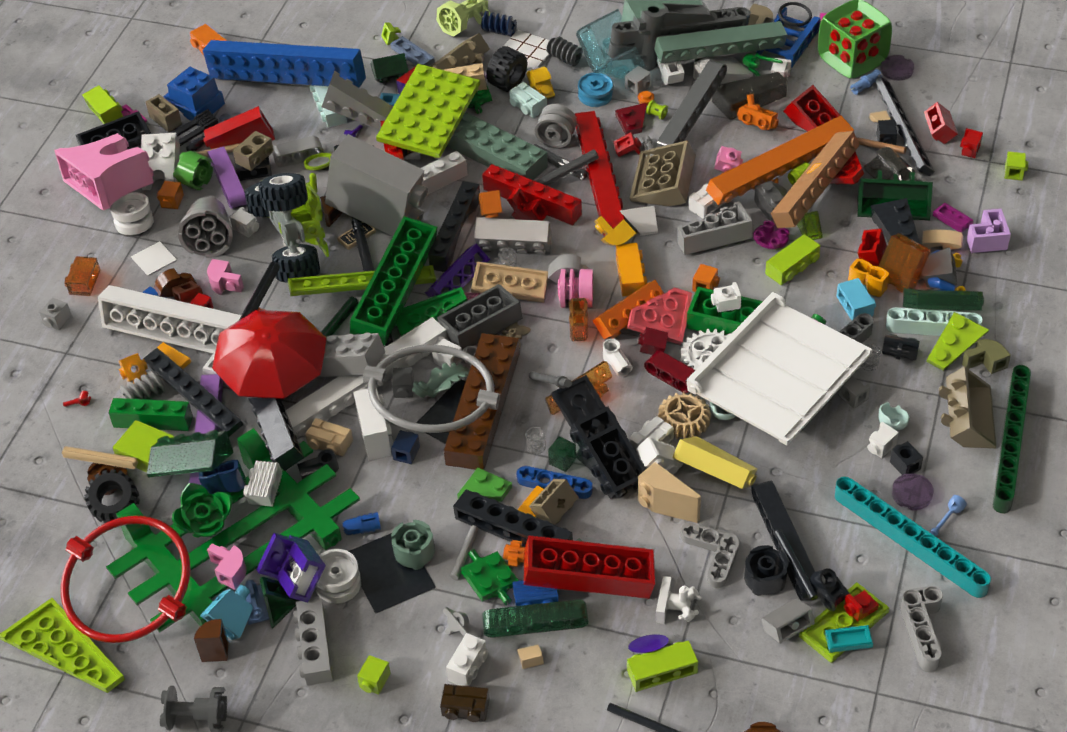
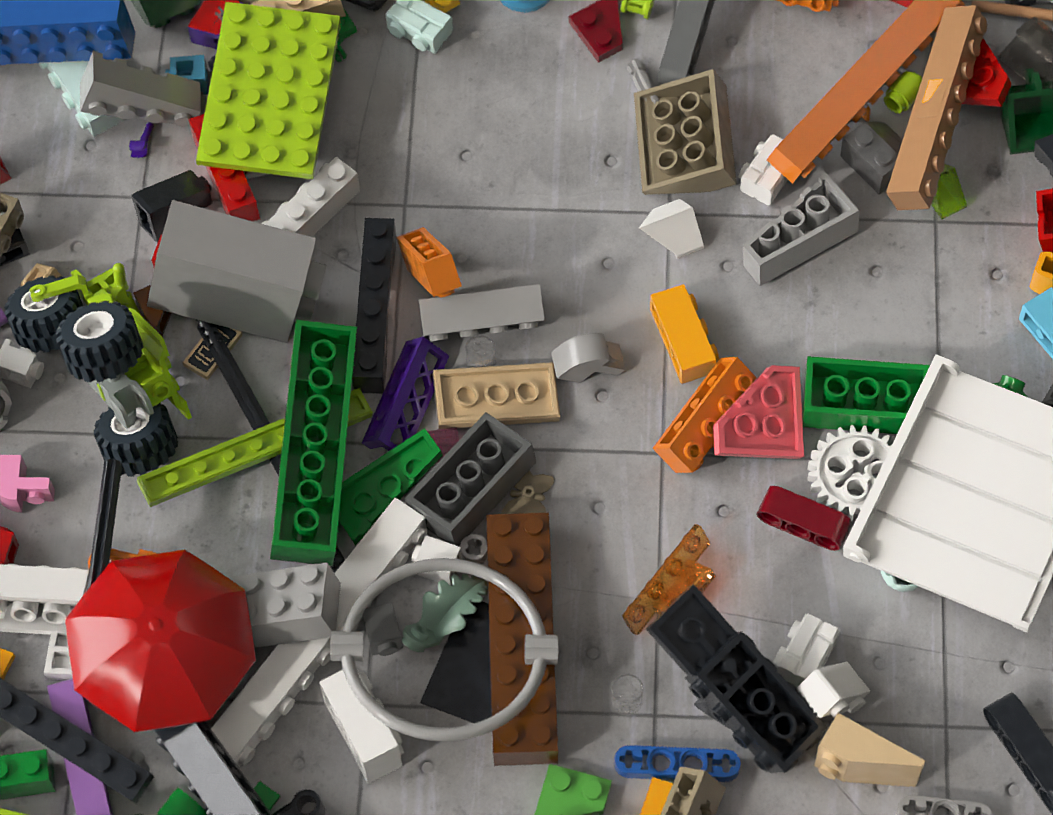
camera: 15 degrees left, 15 degrees up
light grey beam [272,136,323,167] -> none
lime piece [304,153,332,170] -> none
tan brick [305,418,353,456] -> none
black axle [321,296,358,337] -> none
dark blue brick [391,430,420,465] -> none
sand green brick [447,112,548,180] -> none
red brick [482,164,582,226] -> none
red brick [507,188,549,221] -> none
dark grey bar [529,372,572,388] -> none
dark grey axle [534,144,588,180] -> none
light grey wheel [535,104,577,148] -> none
dark grey axle [535,150,599,186] -> none
clear green brick [548,436,576,472] -> none
bright pink wheel [558,269,593,308] -> none
clear orange brick [569,298,588,341] -> none
red brick [575,111,629,237] -> none
yellow brick [594,216,636,246] -> none
white piece [603,339,633,377] -> none
red bracket [613,133,642,157] -> none
dark red brick [638,327,668,355] -> none
tan gear [658,392,711,439] -> none
light yellow slope [672,436,757,489] -> none
orange brick [692,264,720,292] -> none
white brick [711,282,741,312] -> none
bright pink brick [714,146,743,172] -> none
magenta dish [753,220,789,249] -> none
lime brick [765,234,820,285] -> none

